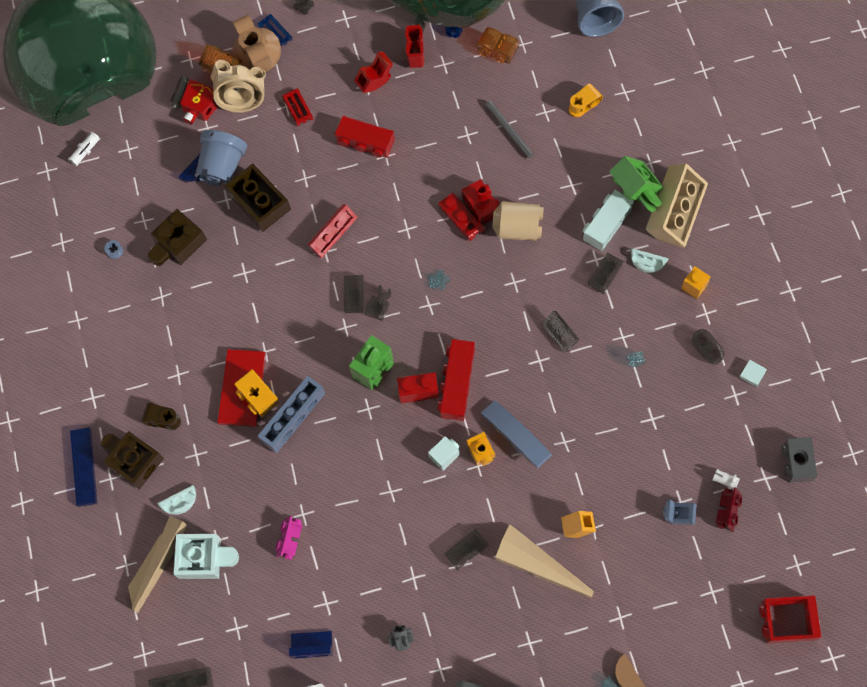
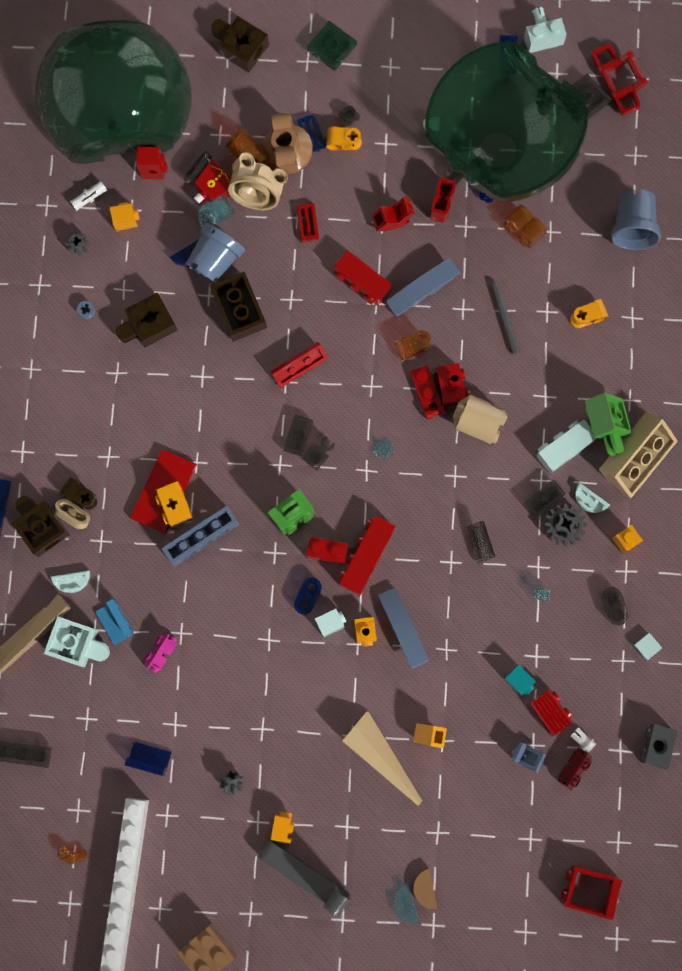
camera: 15 degrees right, 10 degrees up
clear smoke plate [444,529,489,570] -> none
none -> tan plate [54,499,90,529]
none -> dark grey gear [65,231,90,256]
none -> dark azure panel [96,599,135,645]
none -> light orange brick [110,202,140,231]
none -> red brick [136,147,168,179]
none -> clear light blue piece [198,195,235,227]
none -> light orange brick [271,811,295,843]
none -> clear blue plate [294,577,322,615]
none -> light orange piece [326,127,362,150]
none -> sand blue slope [386,258,461,317]
none -> clear orange piece [394,330,431,361]
none -> teal brick [503,665,536,696]
none -> red brick [528,690,573,736]
none -> dark grey gear [544,504,587,546]

